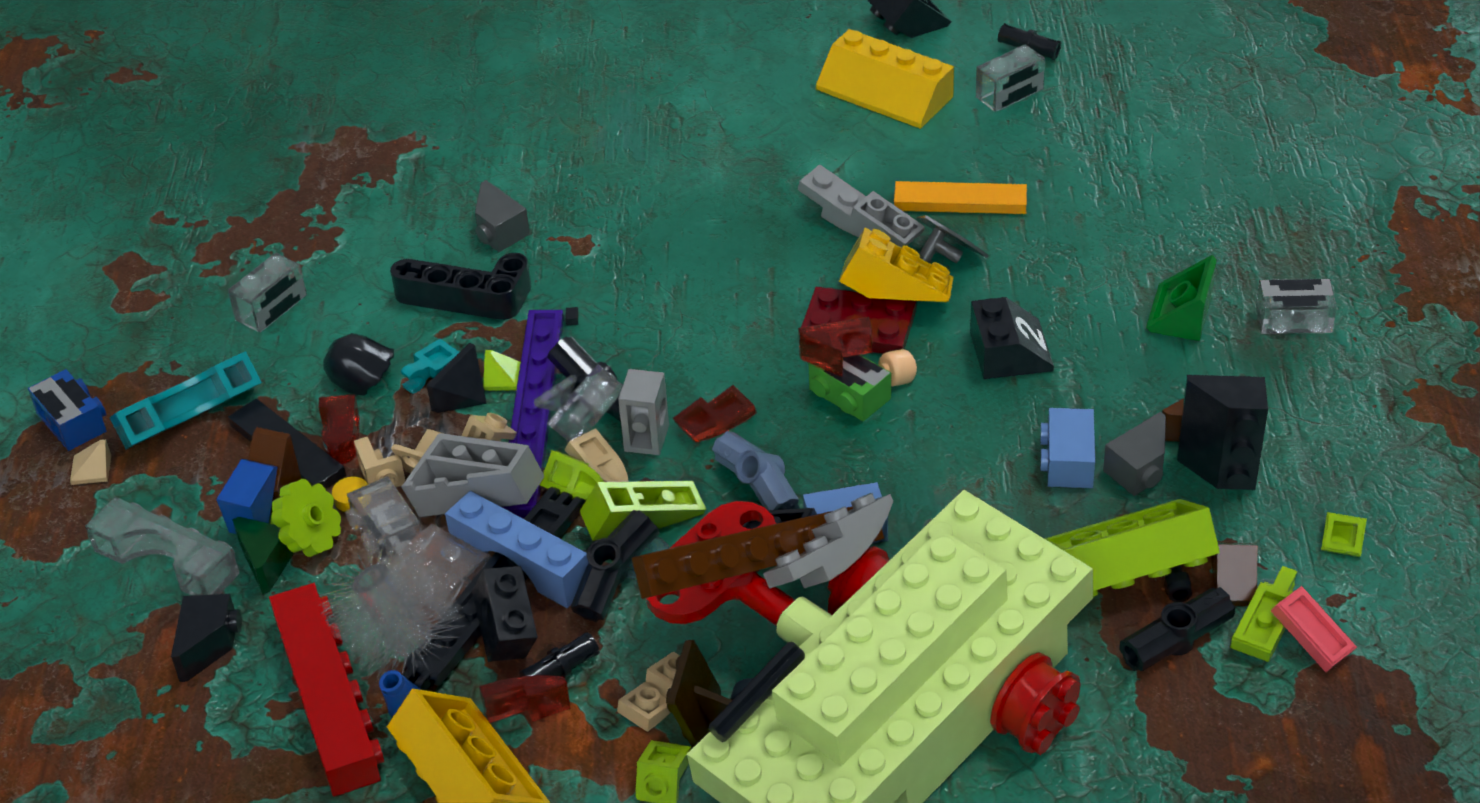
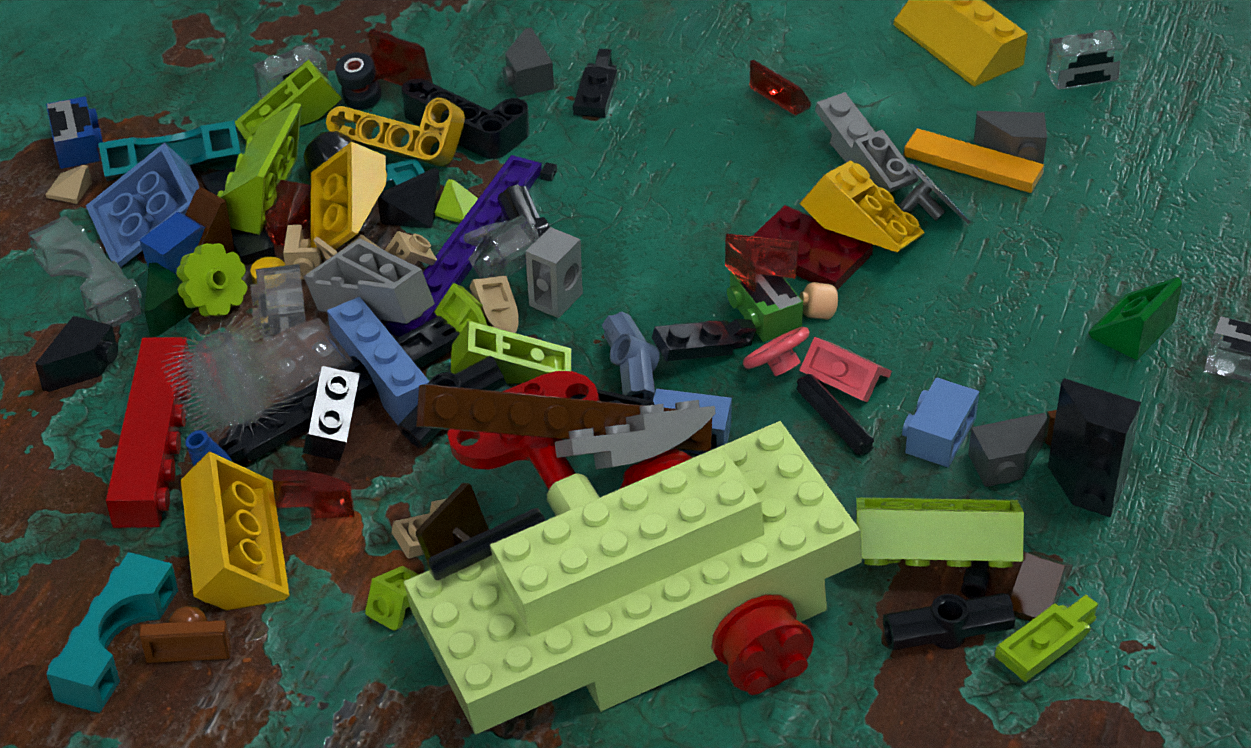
camera: 20 degrees right, 0 degrees up
black pin [519,632,600,694] -> none
clear red slope [673,385,757,442] -> none
black slope [970,297,1054,379] -> none
black pin [997,23,1061,60] -> none
coral tile [1271,586,1357,672] -> none
lime slope [1321,512,1367,557] -> none
none -> medium blue slope [86,142,199,270]
none -> lime slope [217,103,302,235]
none -> lime slope [235,59,342,141]
none -> yellow slope [311,142,387,260]
none -> yellow beam [326,98,465,166]
none -> plate [335,29,433,110]
none -> black hinge [573,49,617,118]
none -> black hinge [652,319,757,361]
none -> coral piece [743,327,810,376]
none -> clear red slope [749,59,811,116]
none -> black axle [796,374,874,456]
none -> coral panel [799,337,892,402]
none -> dark grey slope [974,111,1047,164]

